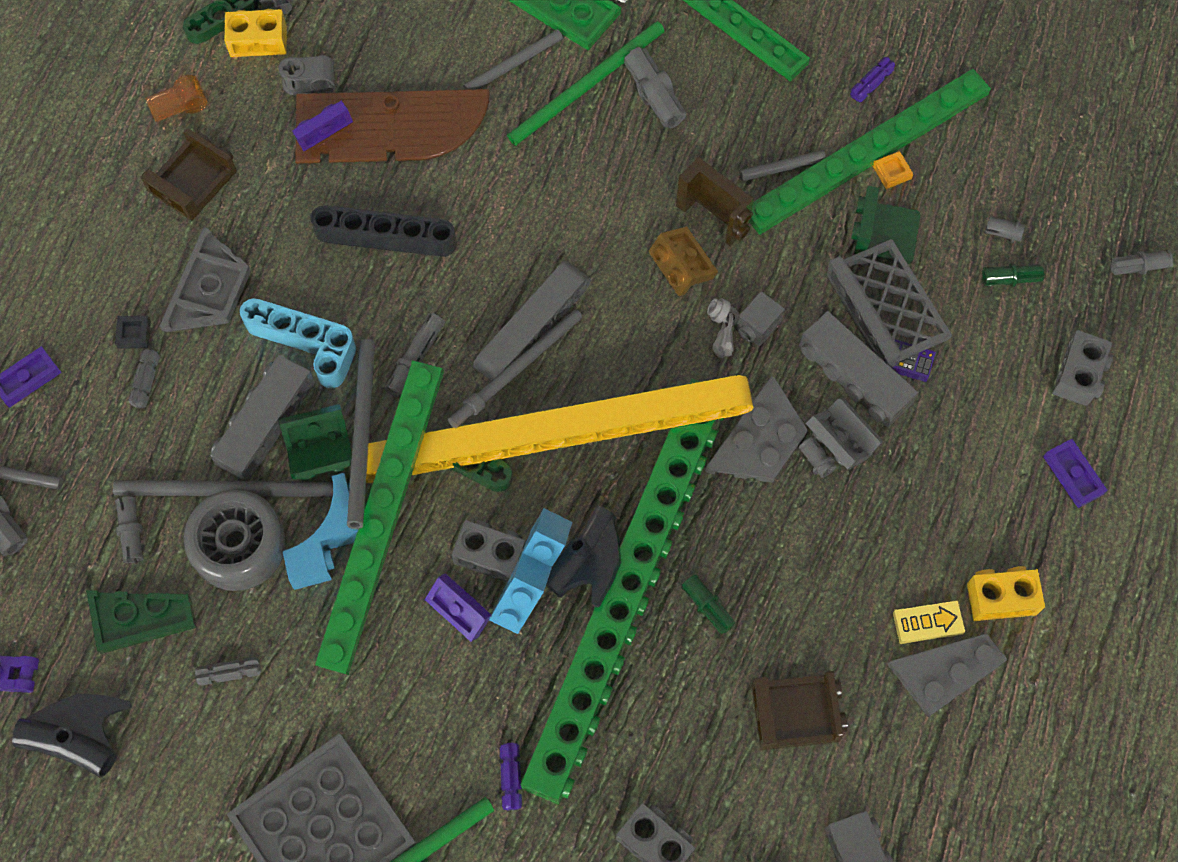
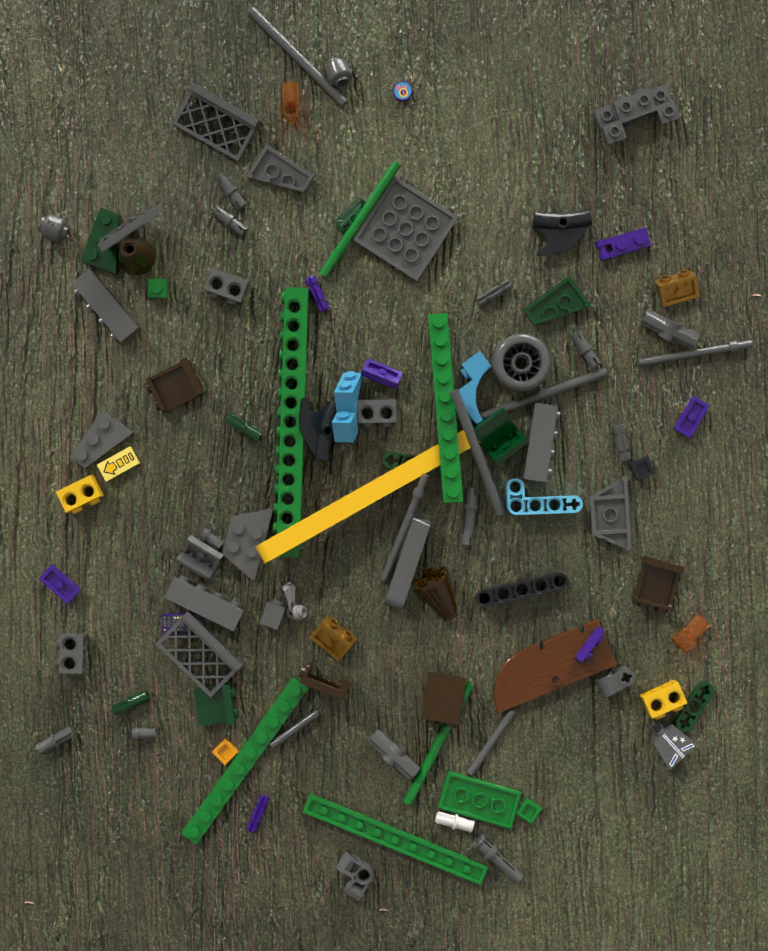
camera: 155 degrees right, 20 degrees up
none -> dark brown cone [411,566,458,621]
none -> dark brown panel [421,672,469,728]

